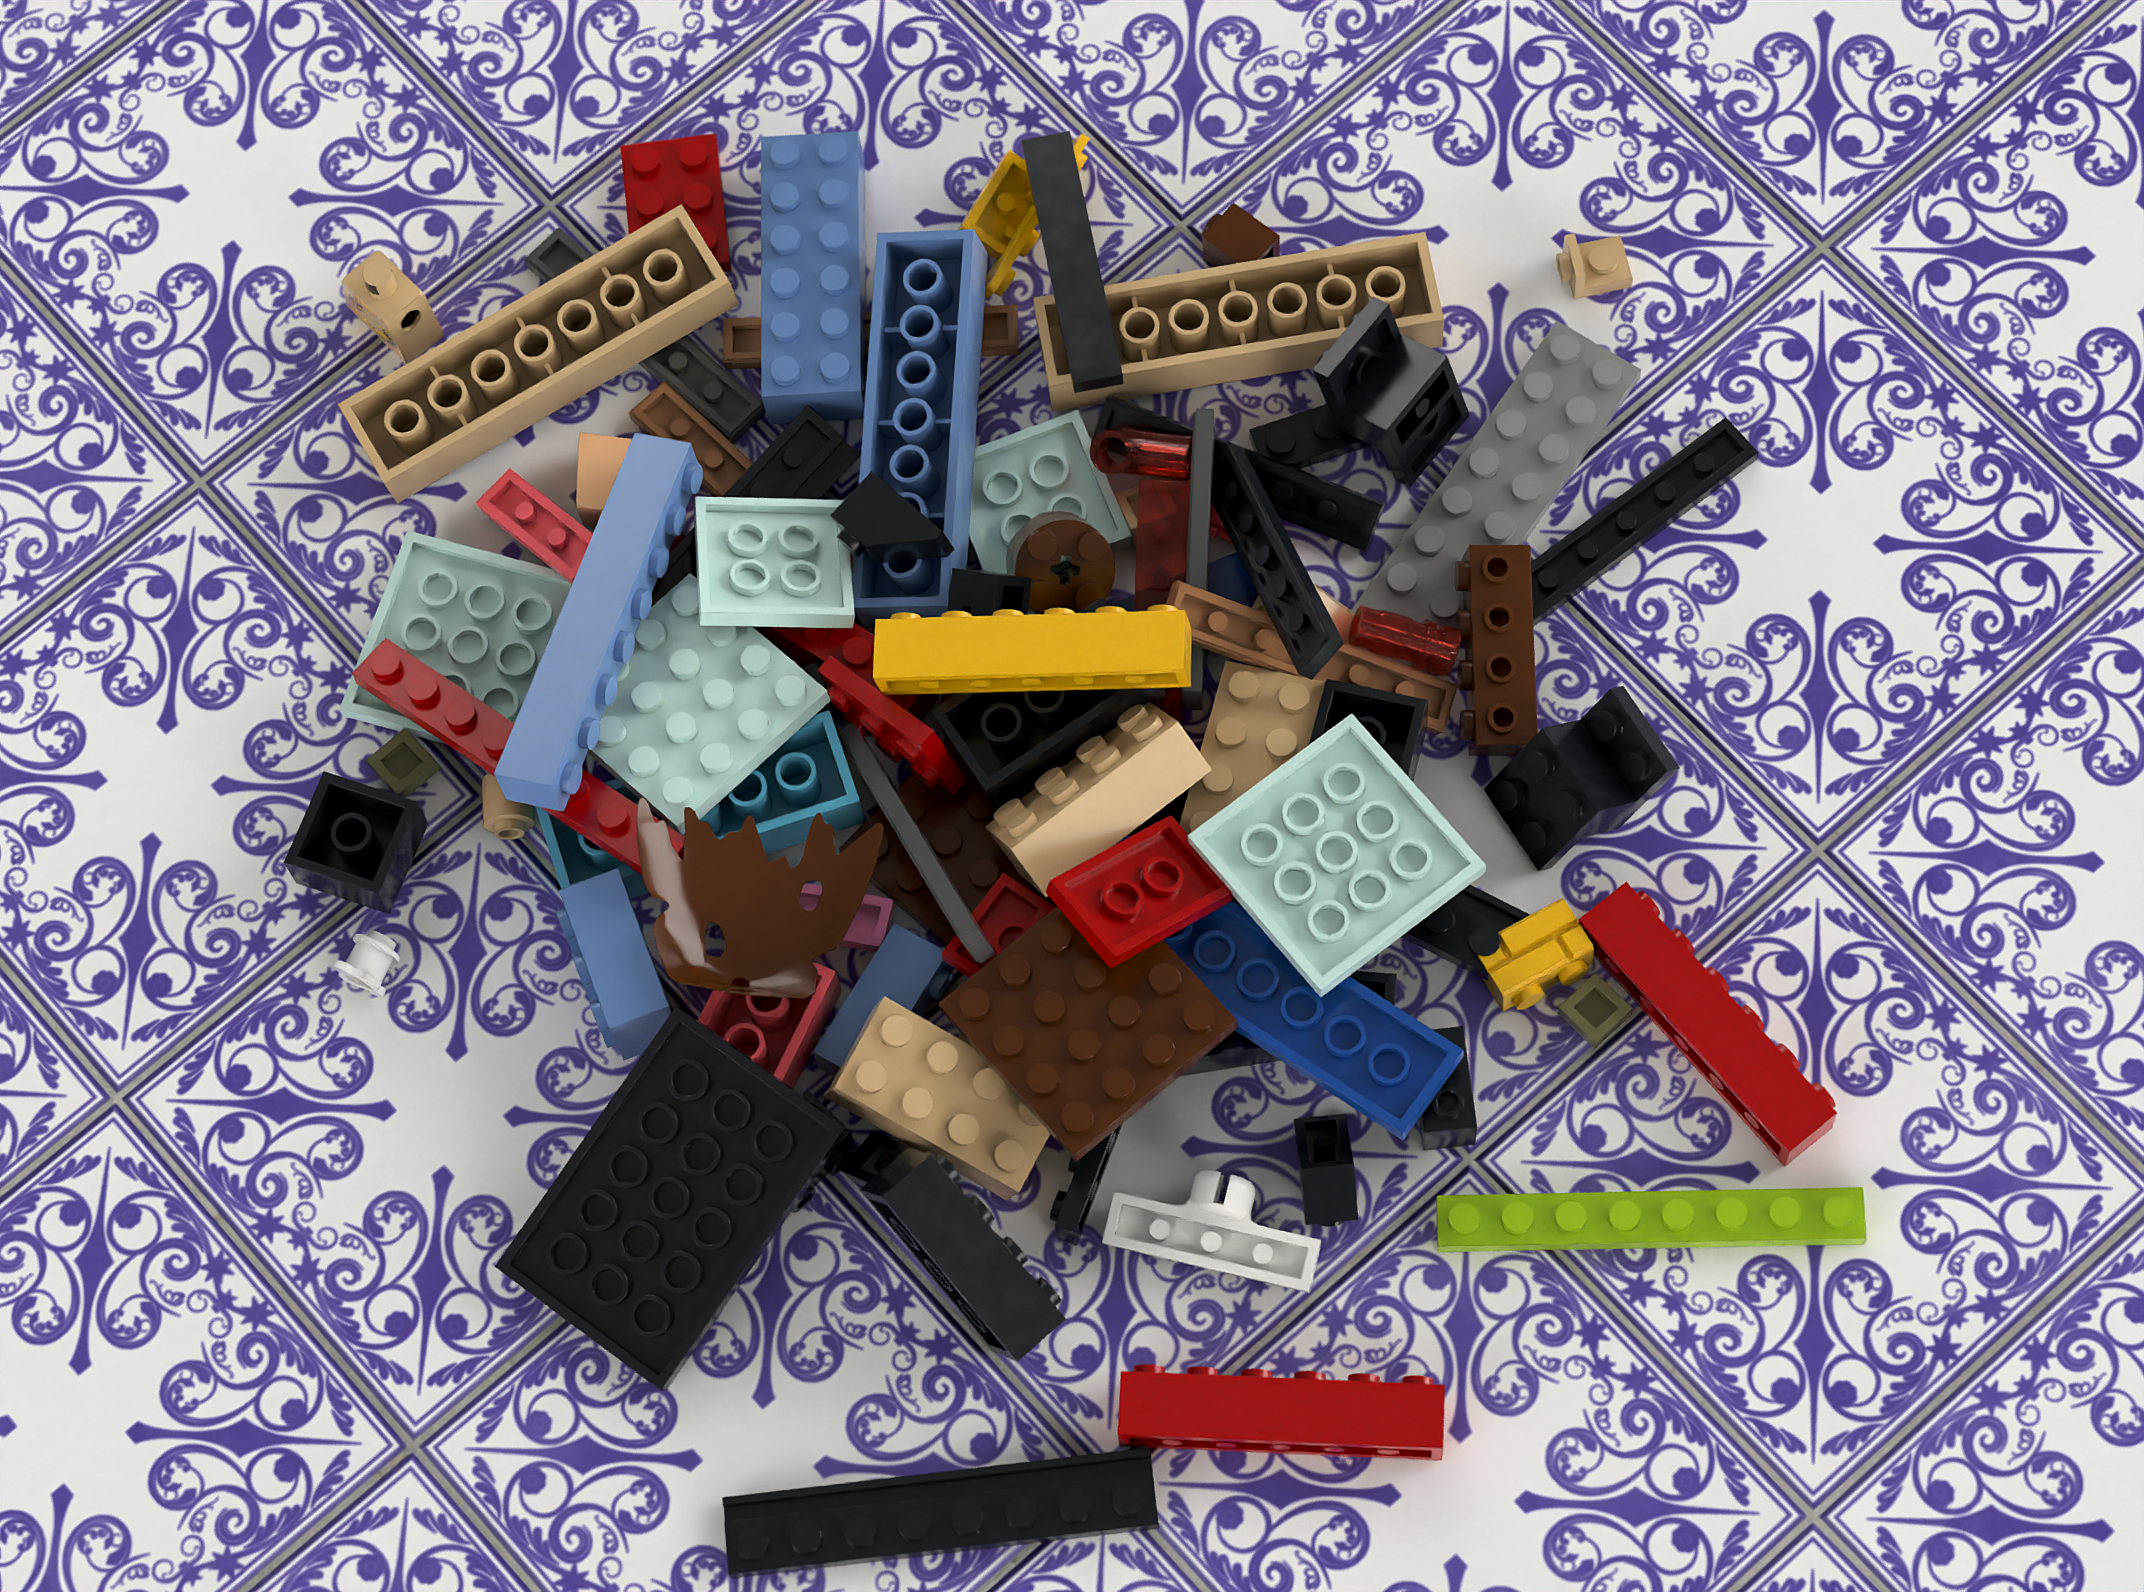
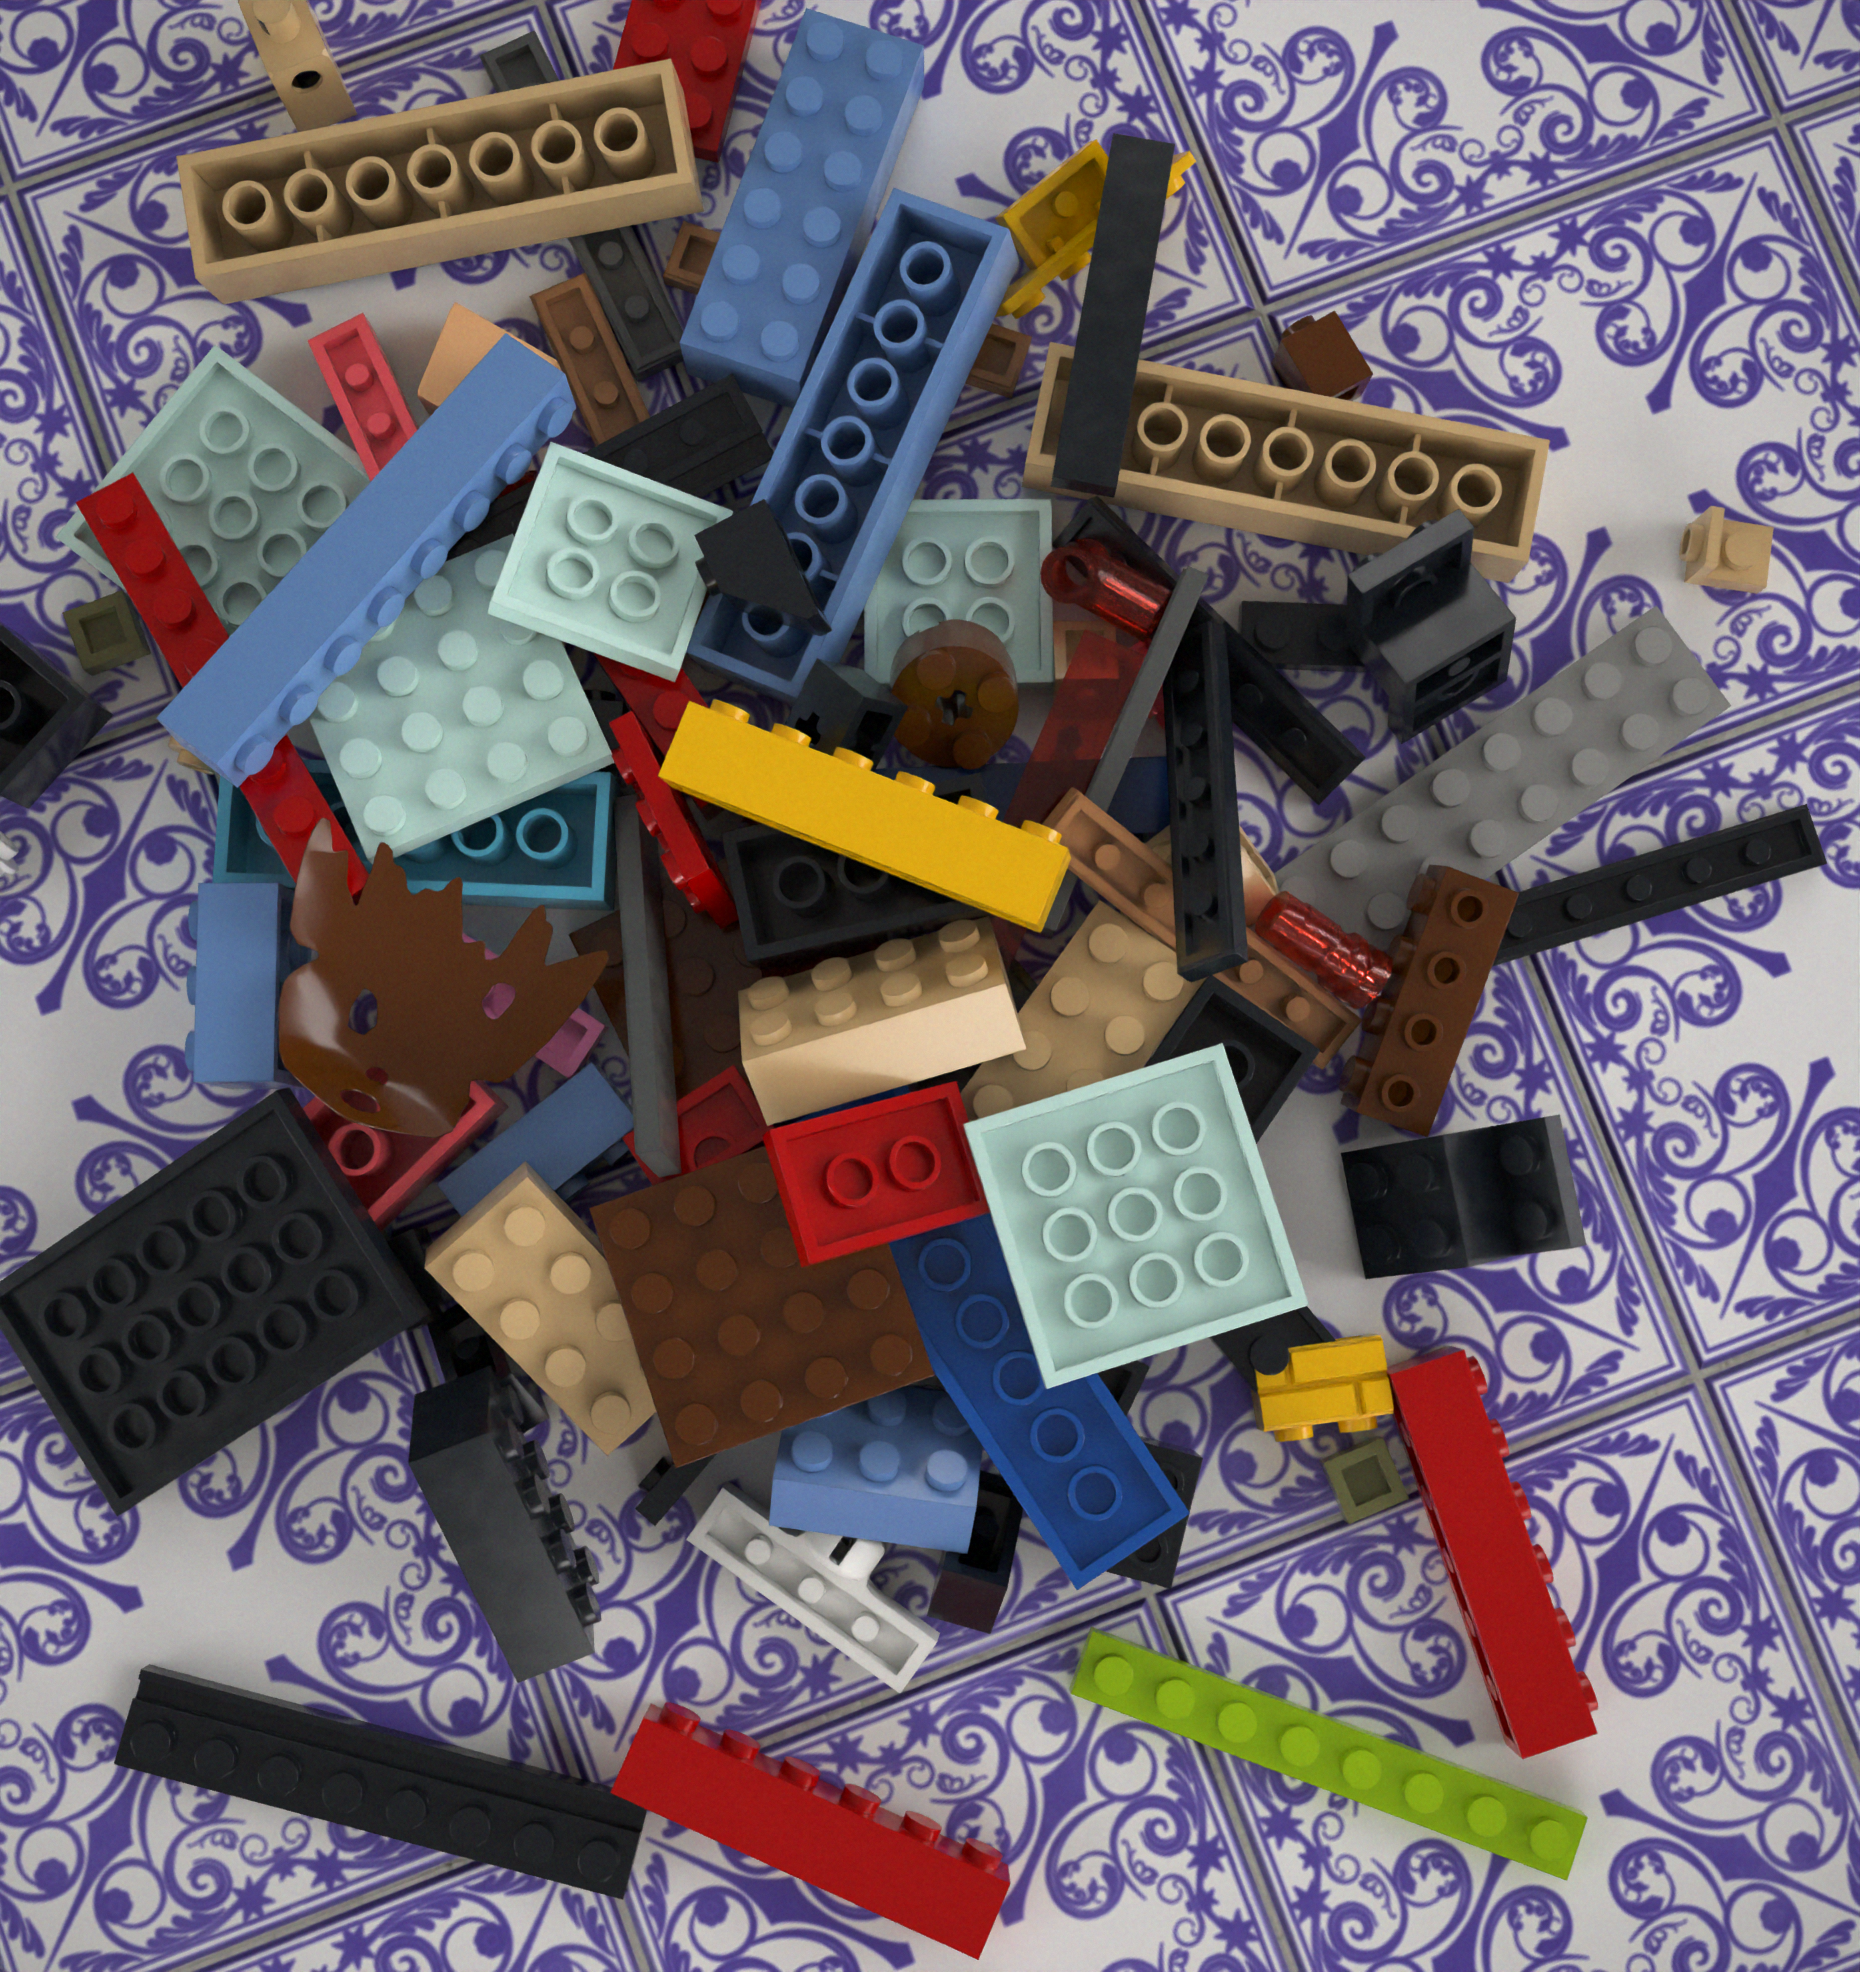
camera: 10 degrees right, 15 degrees up
none -> medium blue brick [769,1386,983,1554]

